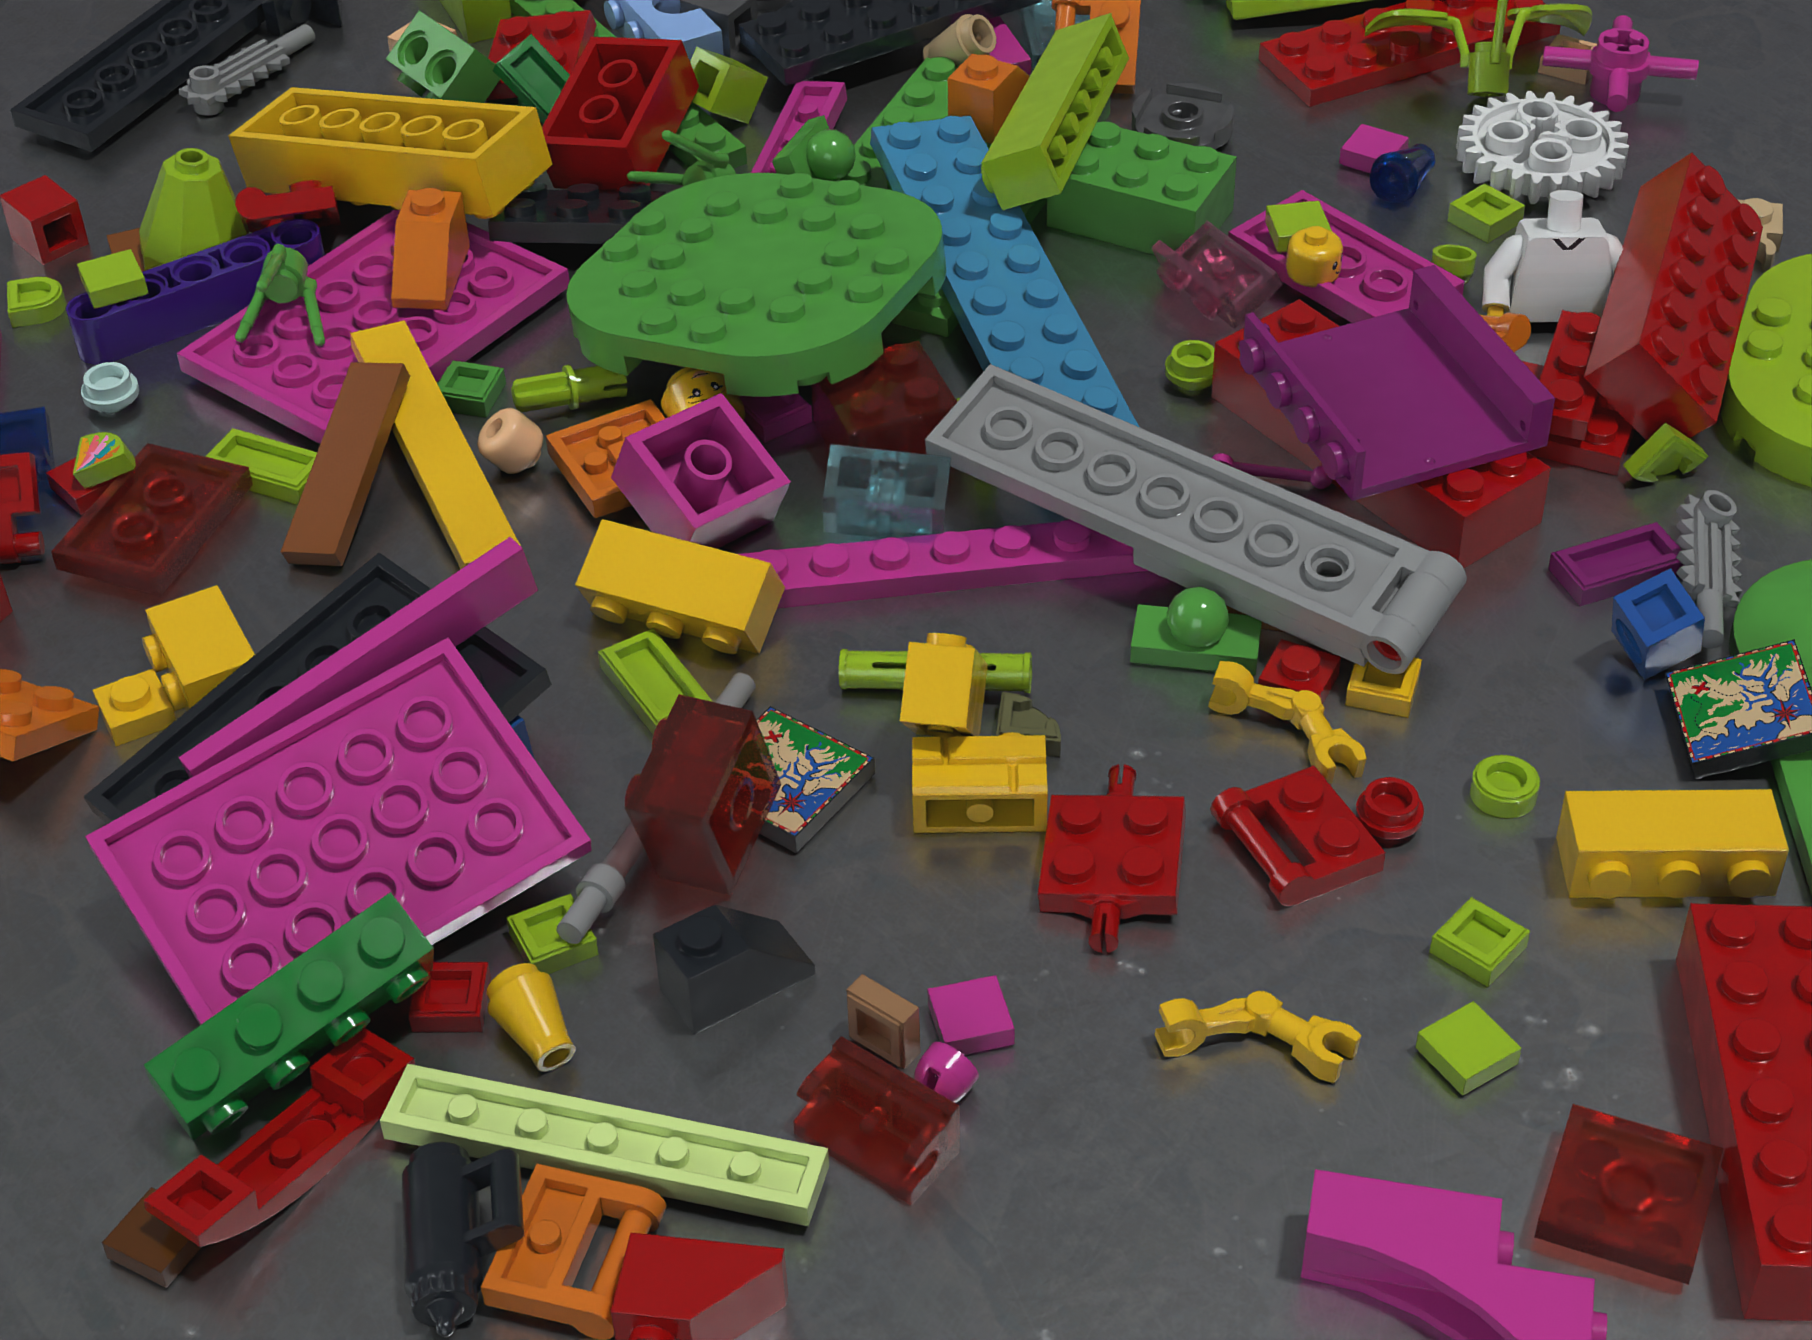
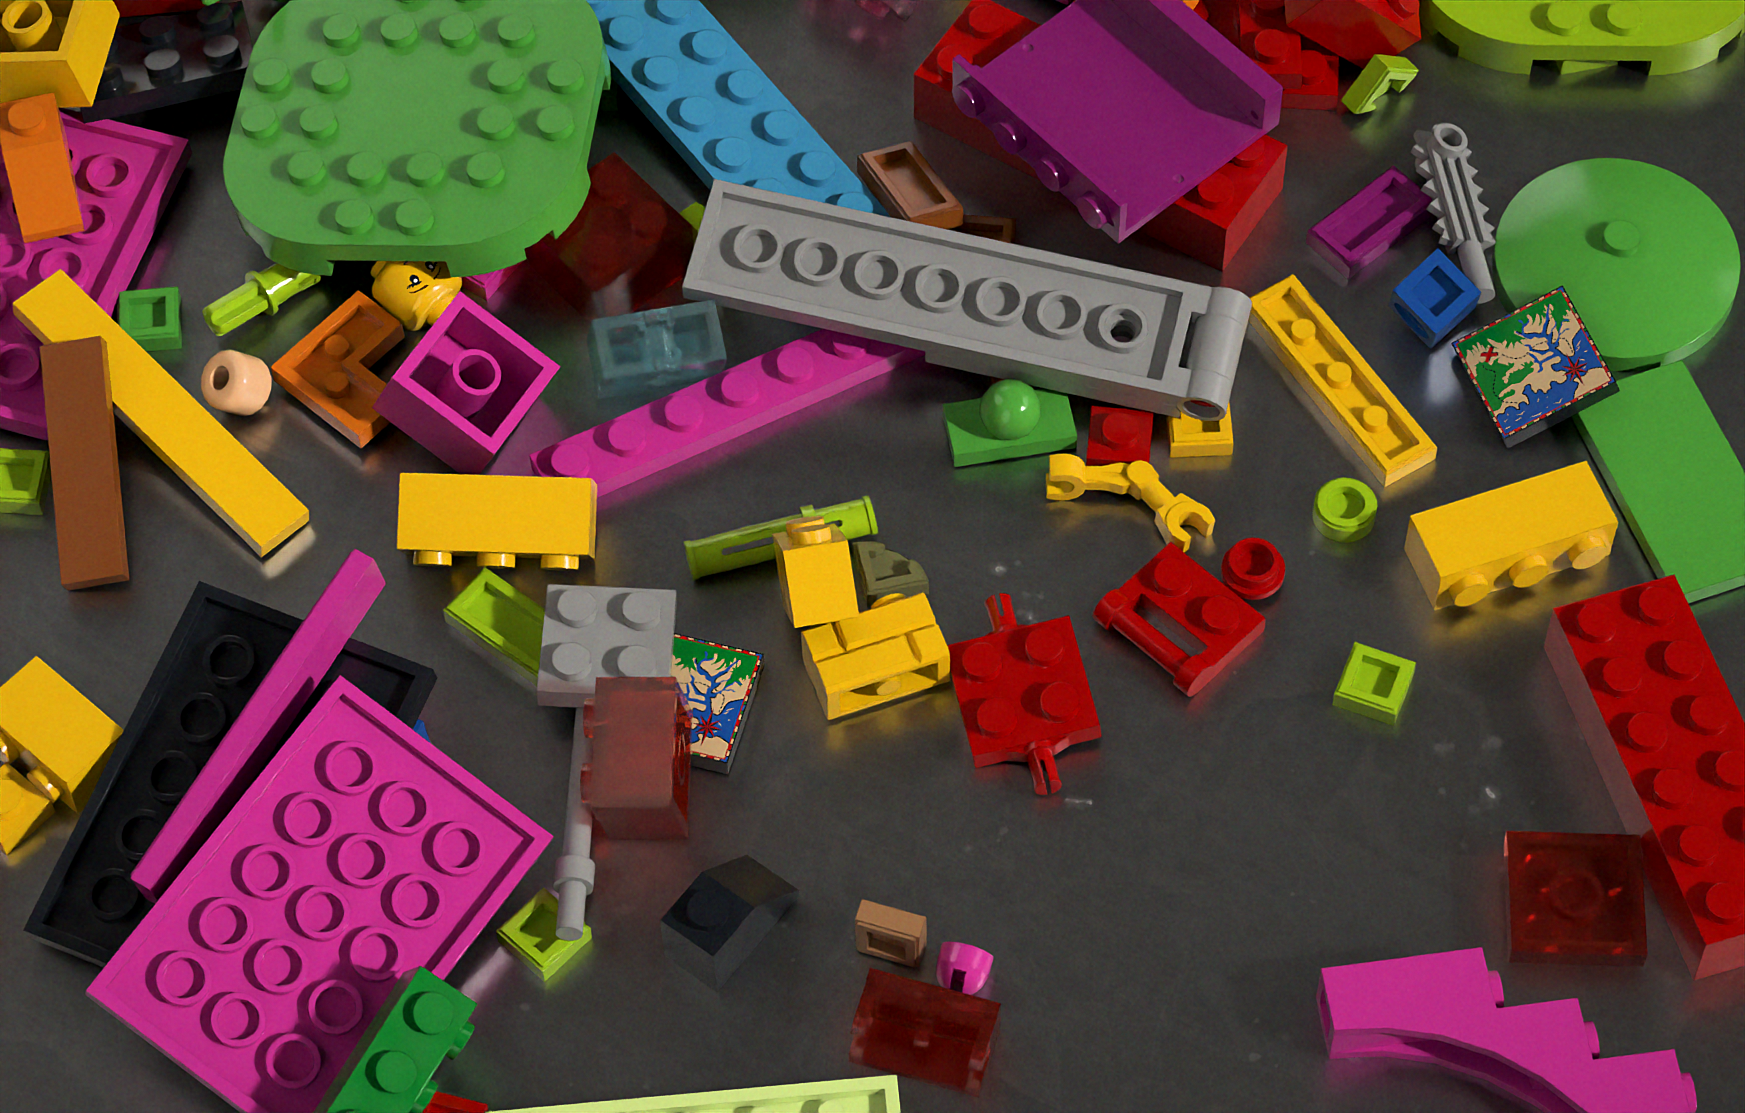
camera: 20 degrees left, 15 degrees up
red tile [409,962,491,1032] -> none
yellow cone [486,963,576,1072] -> none
dark pink tile [927,975,1015,1055] -> none
yellow piece [1154,991,1361,1083] -> none
lime plate [1165,340,1214,391] -> none
dark pink hinge [1212,453,1333,489] -> none
lime tile [1415,1001,1522,1096] -> none
none -> light grey plate [537,584,677,712]
none -> dark orange tile [857,141,963,229]
none -> yellow tile [1248,274,1437,488]

